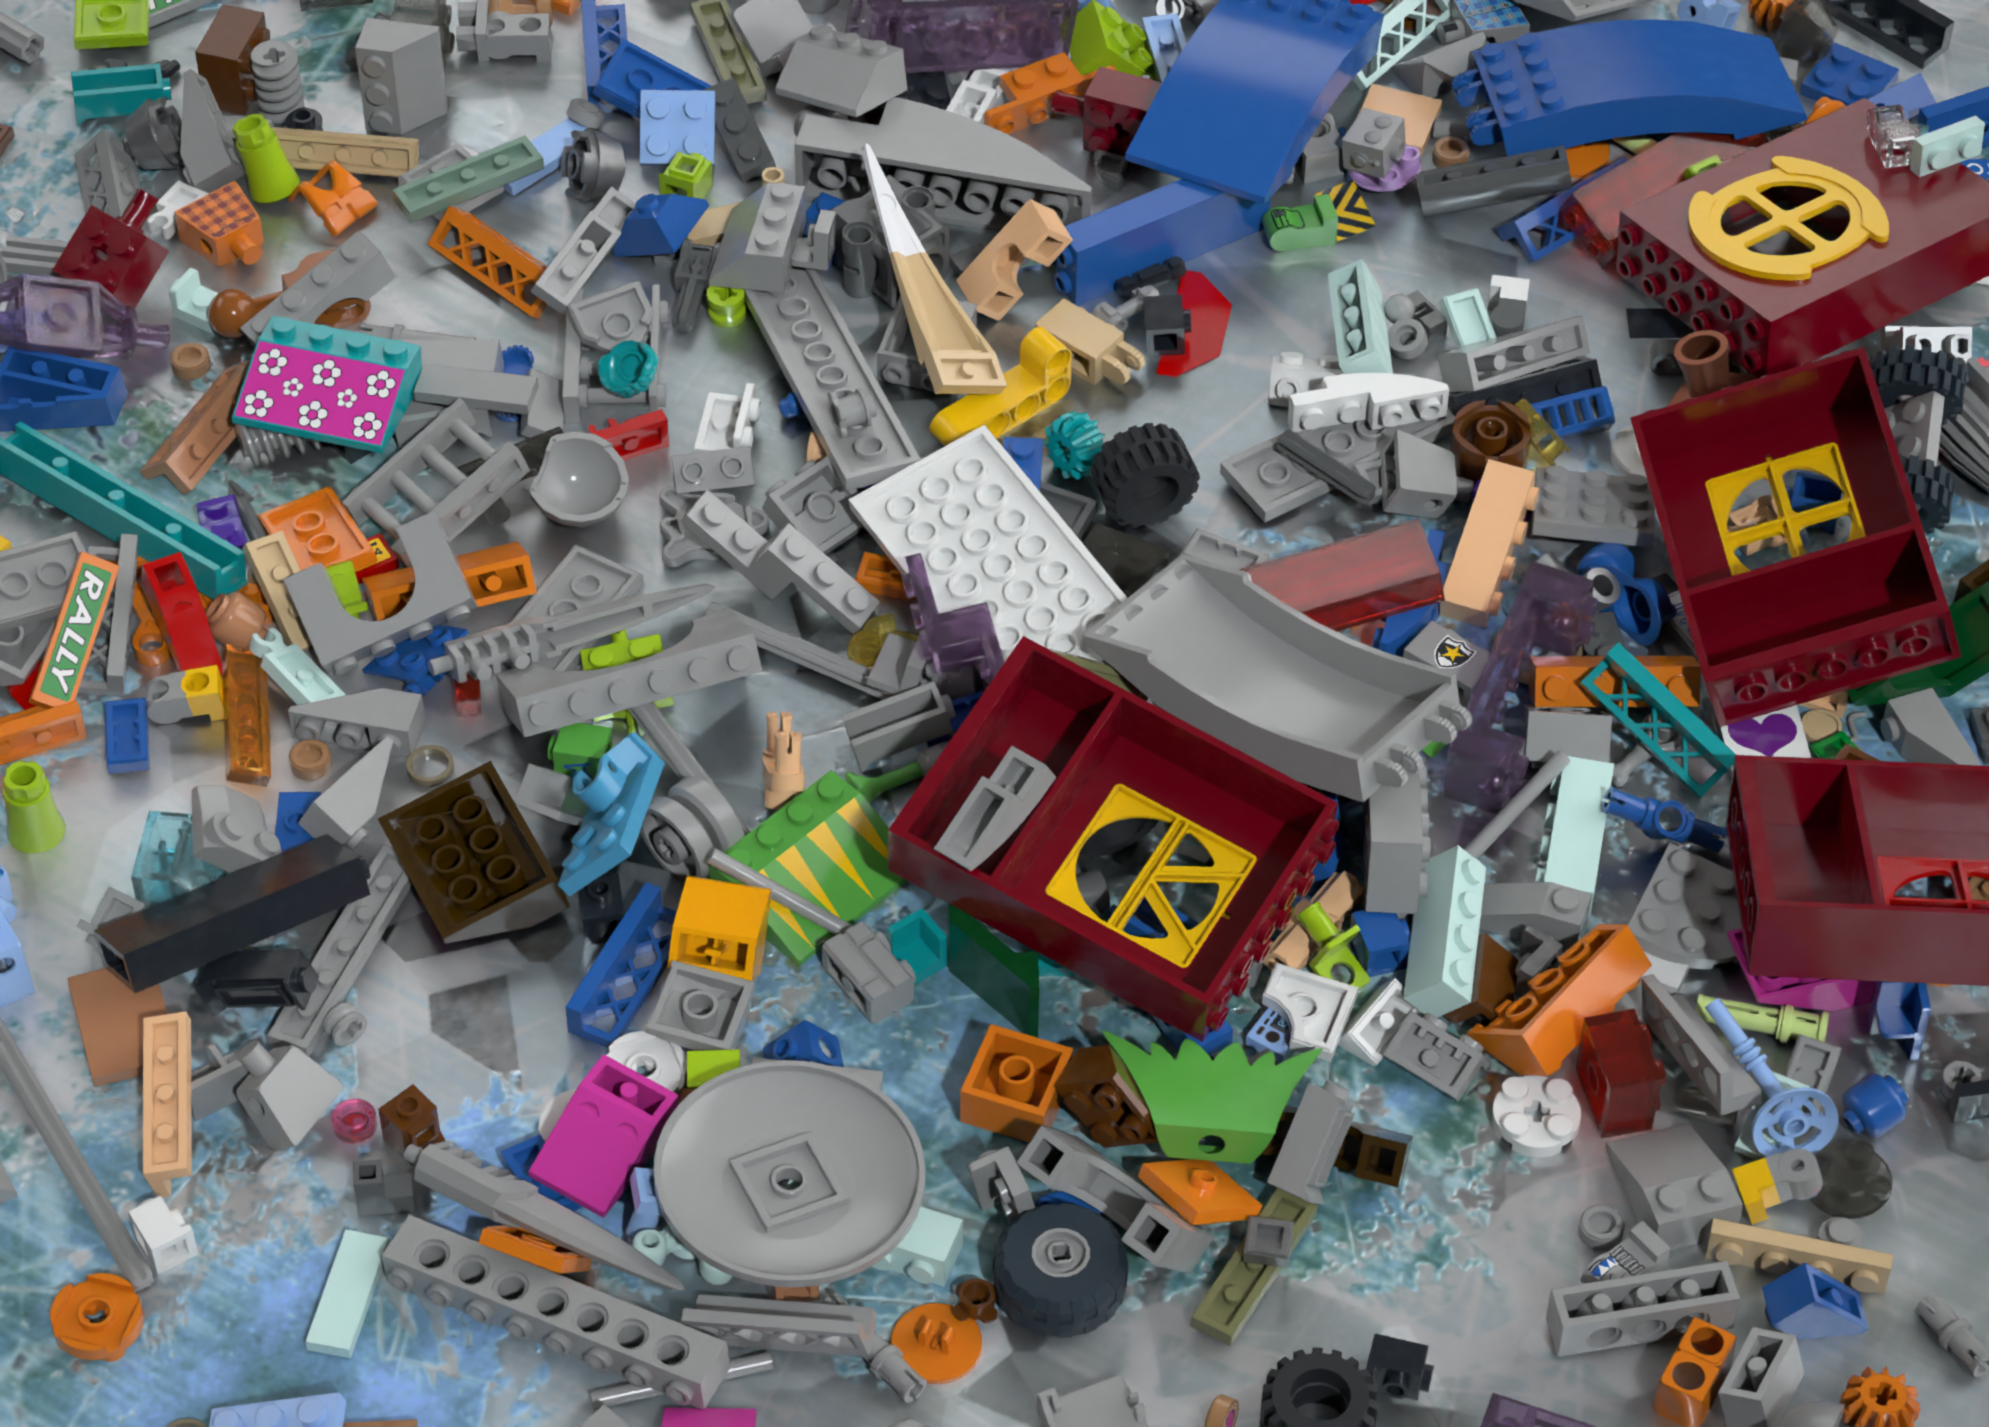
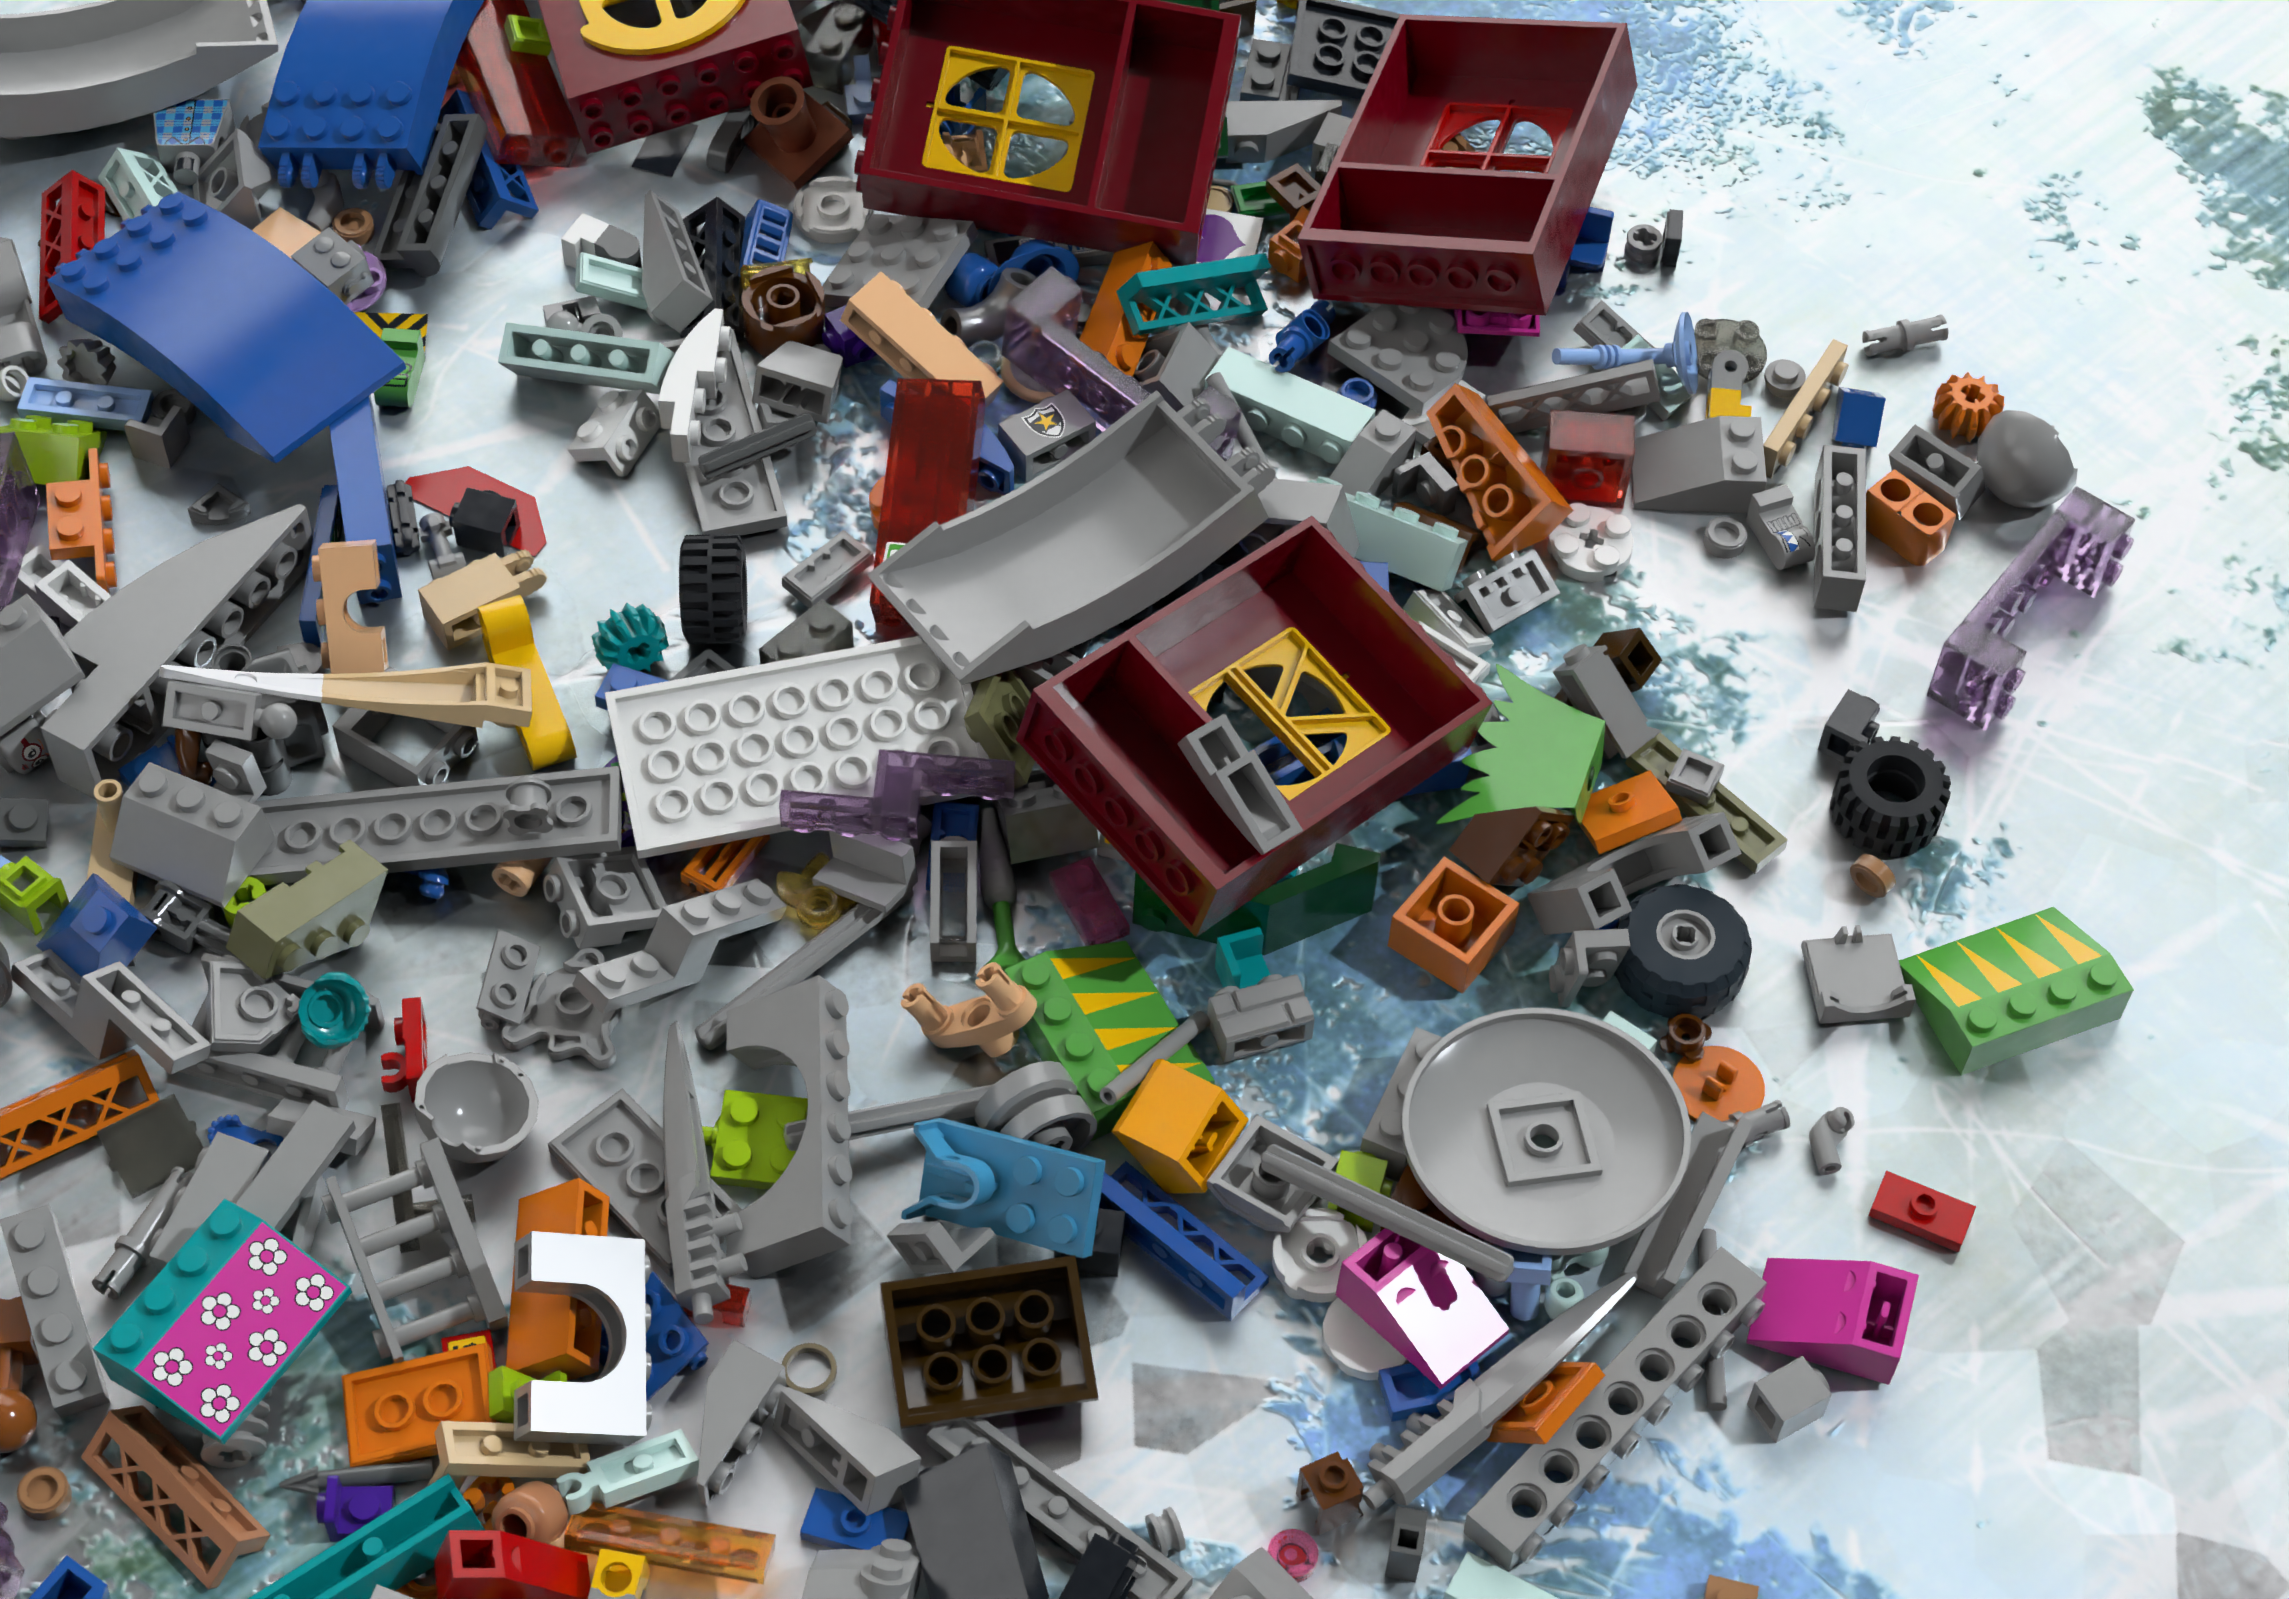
camera: 75 degrees left, 5 degrees up
medium nougat tile [289,739,332,780] -> none
bright green brick [548,723,613,781] -> none
white bracket [694,383,761,453] -> none
blue bracket [762,1020,844,1067] -> none
dark red brick [1051,66,1162,163] -> none
yellowish green pin [1696,994,1830,1043] -> none
blue head [1841,1073,1909,1139] -> none
none -> clear smoke piece [97,1094,204,1199]
none -> light grey plate [162,679,297,741]
none -> olive wedge [226,839,388,979]
none -> light grey axle [1260,1144,1514,1282]
none -> blue plate [1337,378,1377,409]

